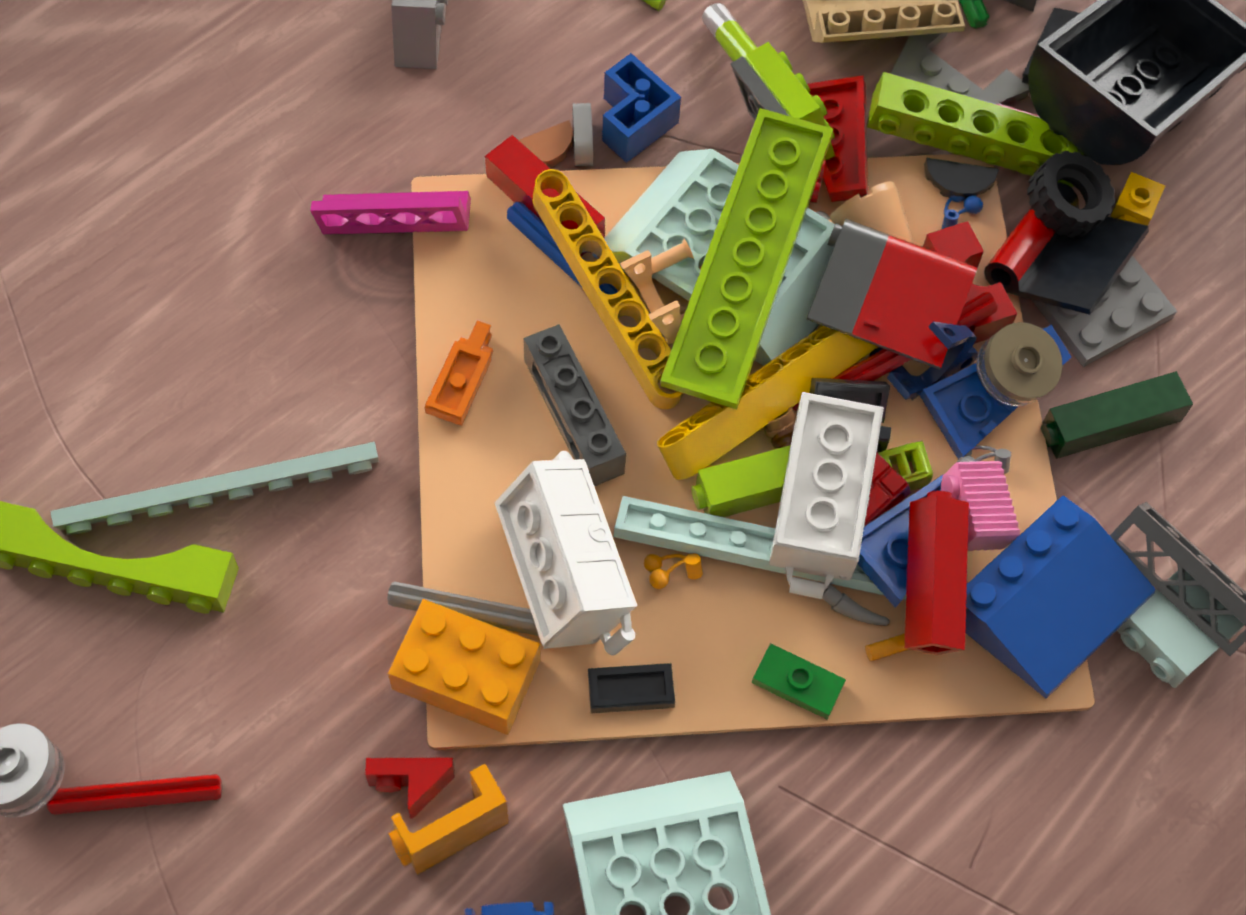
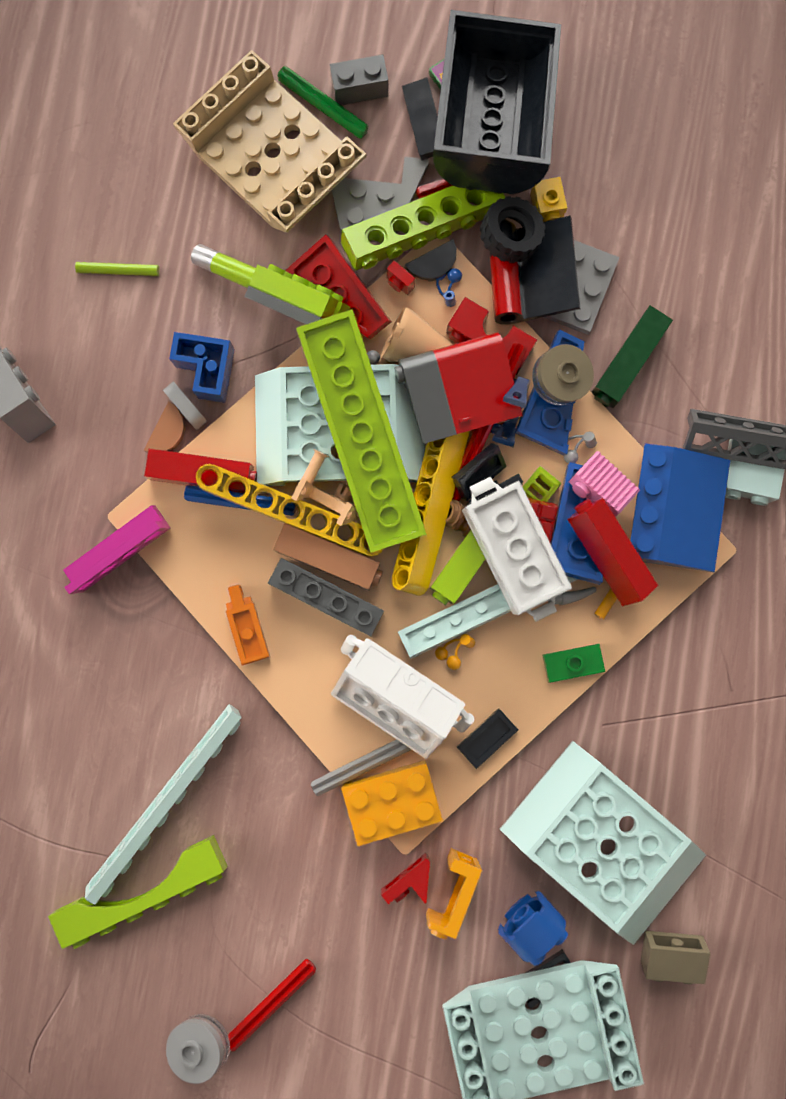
camera: 35 degrees left, 20 degrees up
none -> nougat brick [273,523,383,591]
none -> red plate [387,261,415,296]

